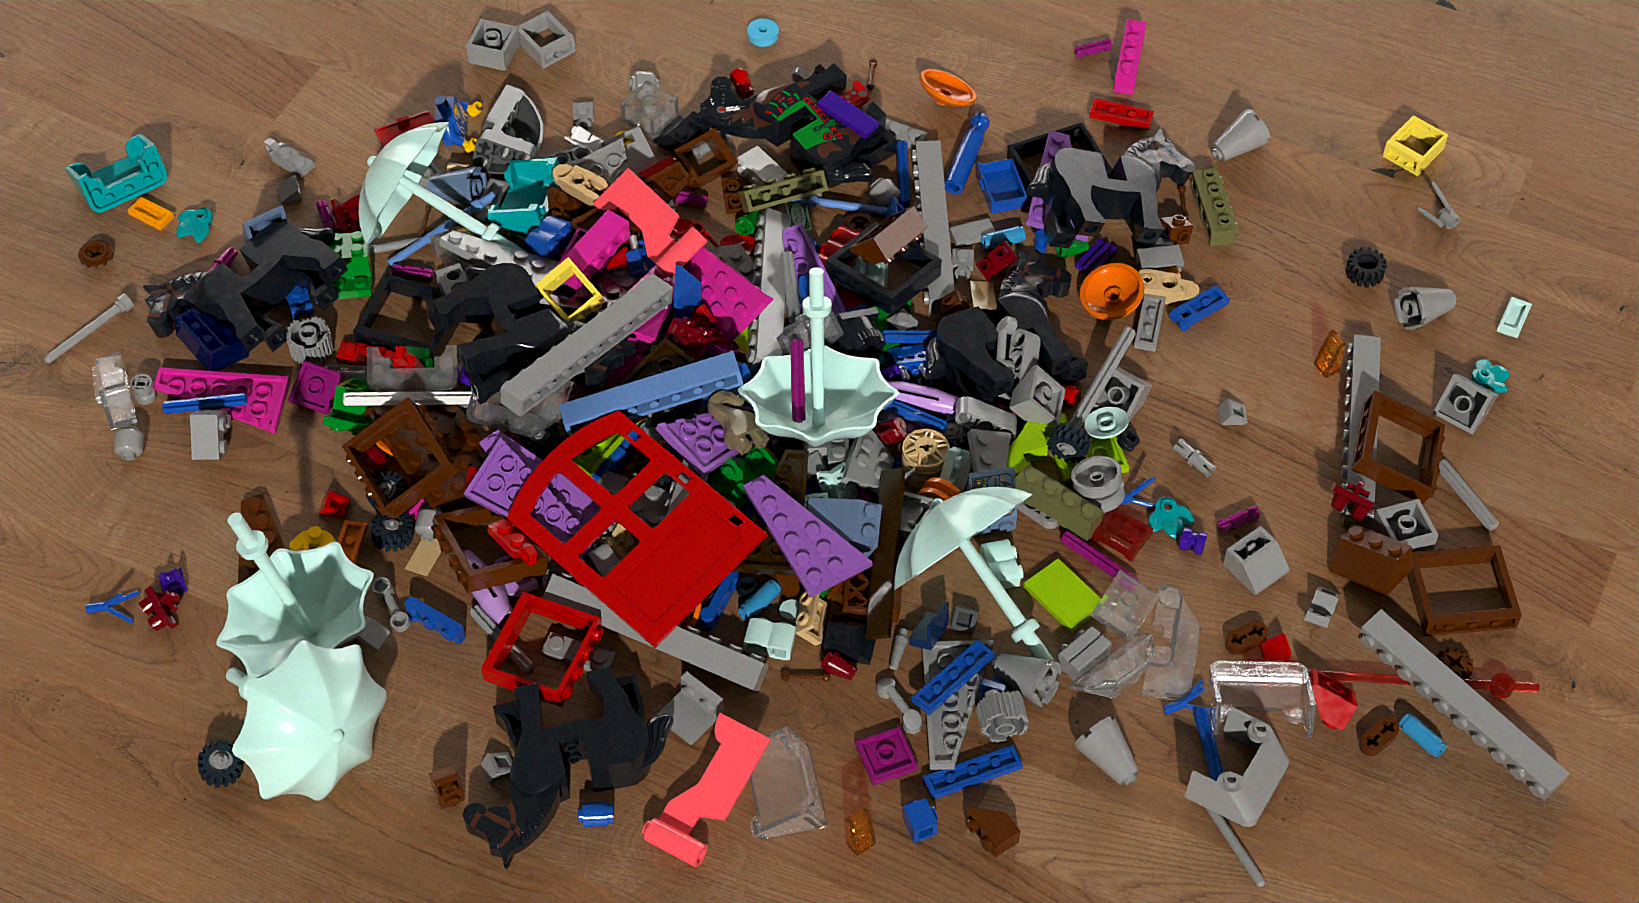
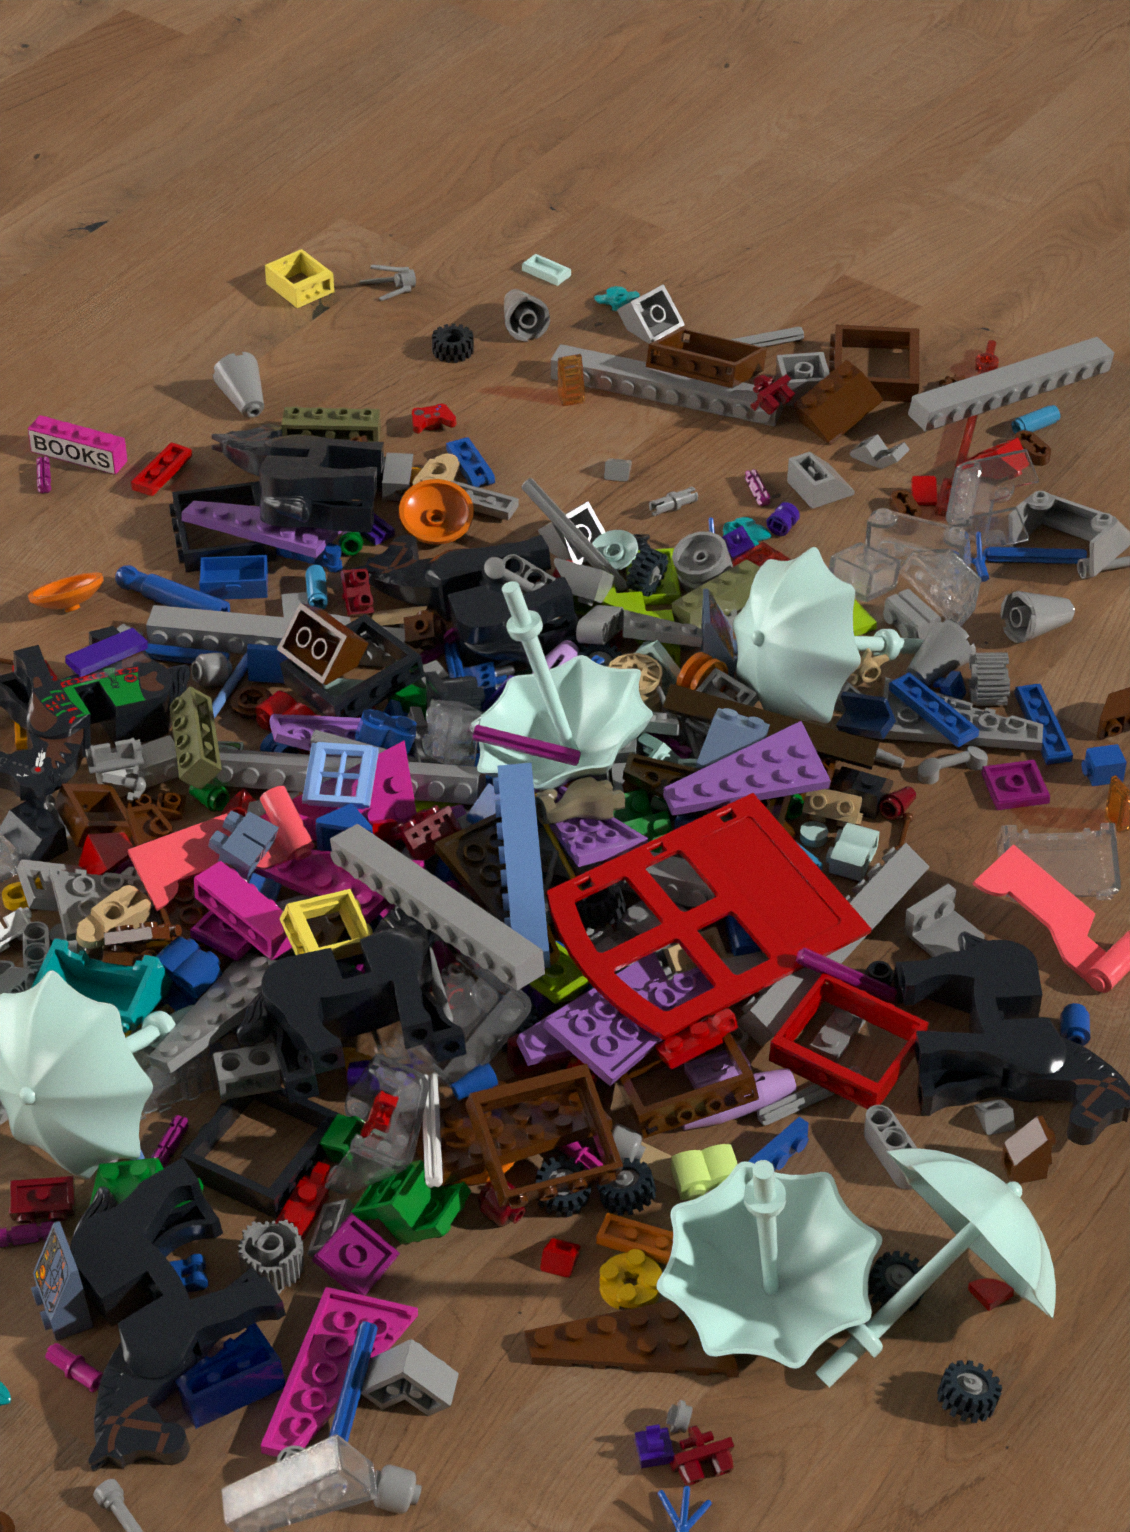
camera: 80 degrees left, 10 degrees down
none -> light grey hinge [85,738,144,774]
none -> light grey piece [102,766,147,802]
none -> reddish brown plate [104,922,182,945]
none -> sand blue hips [208,811,279,880]
none -> light blue piece [302,742,379,809]
none -> red piece [412,403,456,434]
none -> blue cone [451,1063,498,1101]
none -> light grey plate [666,1400,692,1434]
none -> yellowish green brick [670,1144,738,1200]
none -> dark purple tile [721,525,756,561]
none -> magenta axle [796,948,897,1003]
none -> tan animal [851,648,889,688]
none -> light grey beam [864,1105,917,1190]
none -> black plate [865,961,894,985]

